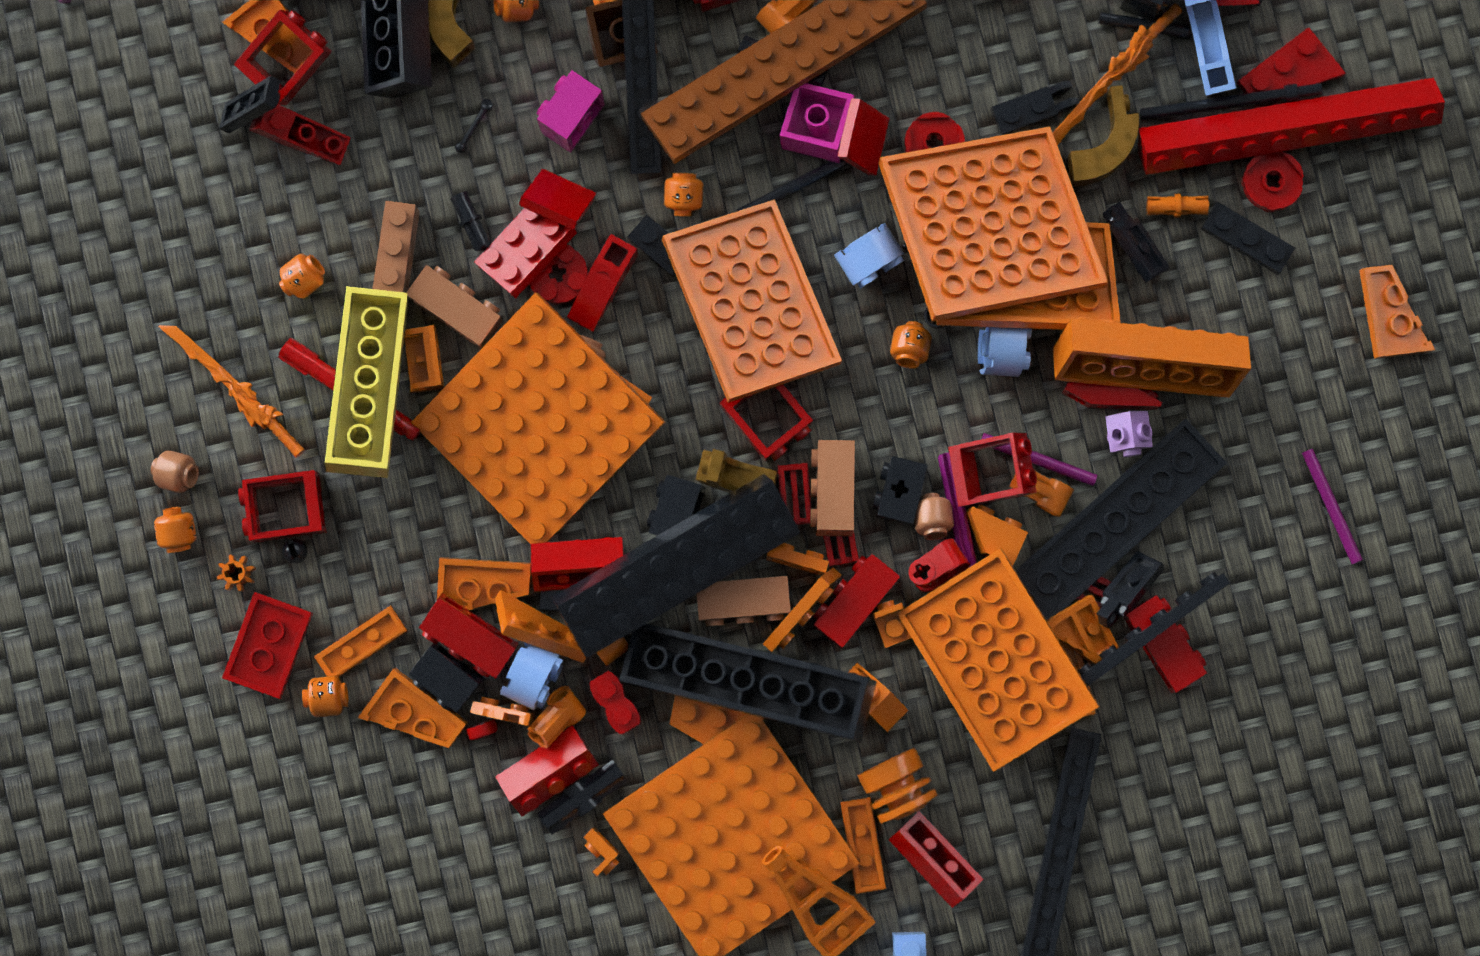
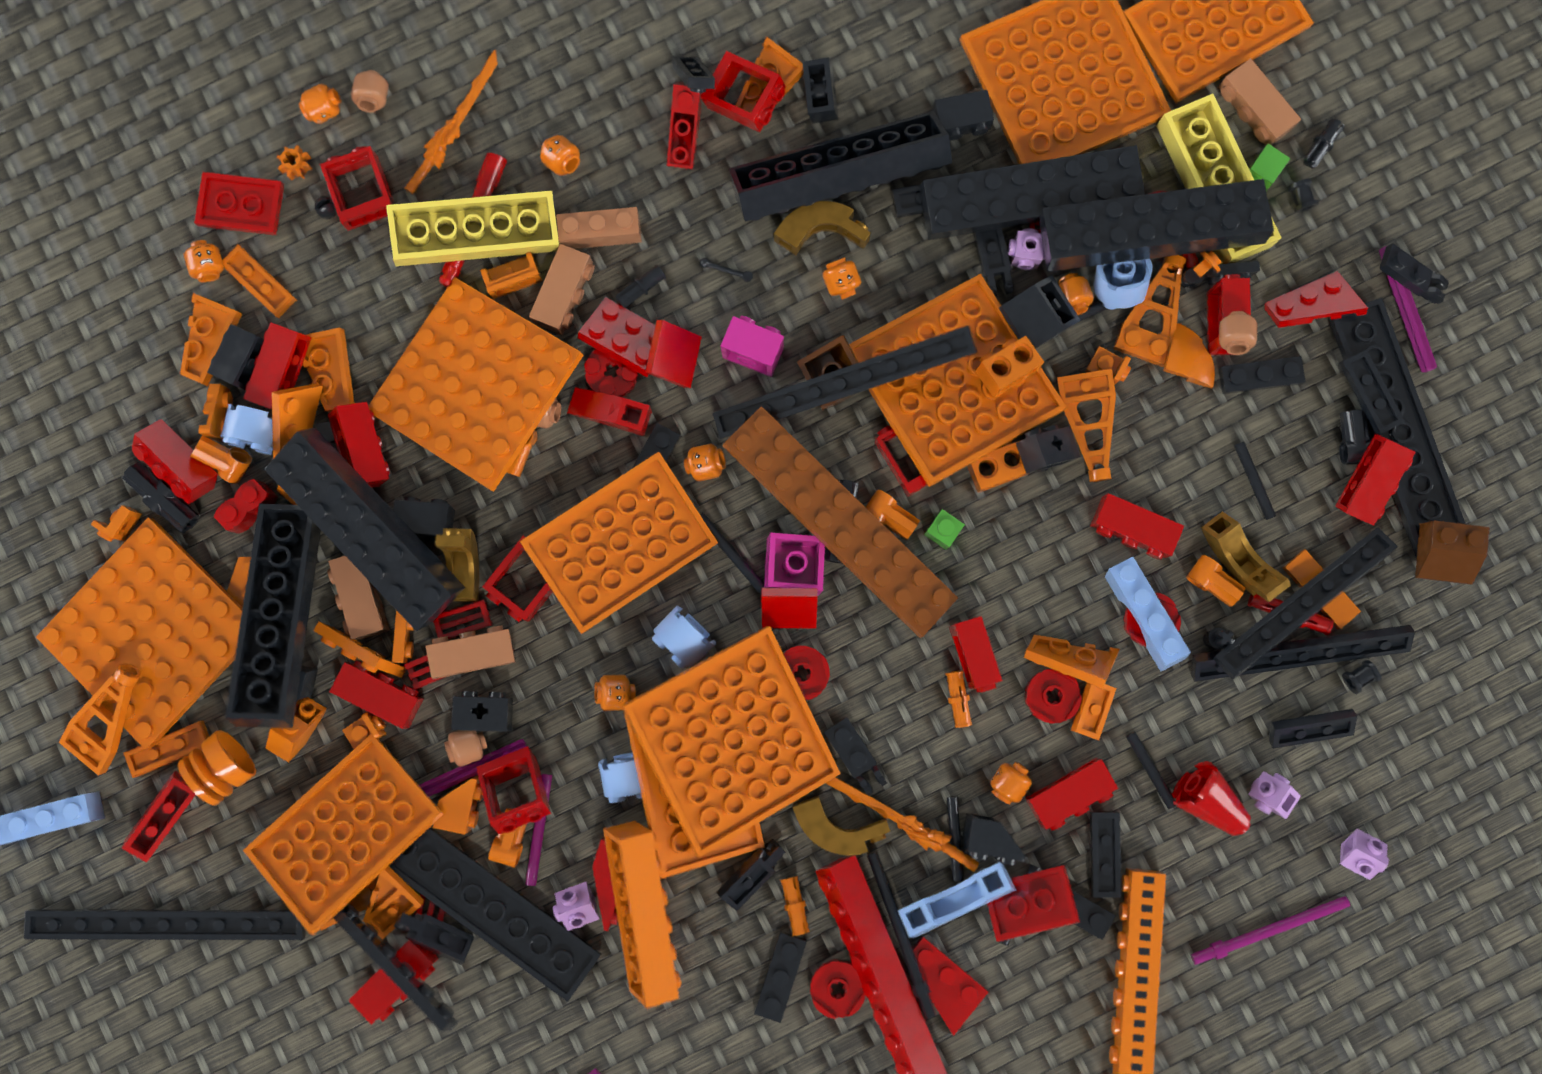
camera: 80 degrees right, 0 degrees up
red tile [466,718,498,740] -> none
red piece [908,538,970,592] -> none

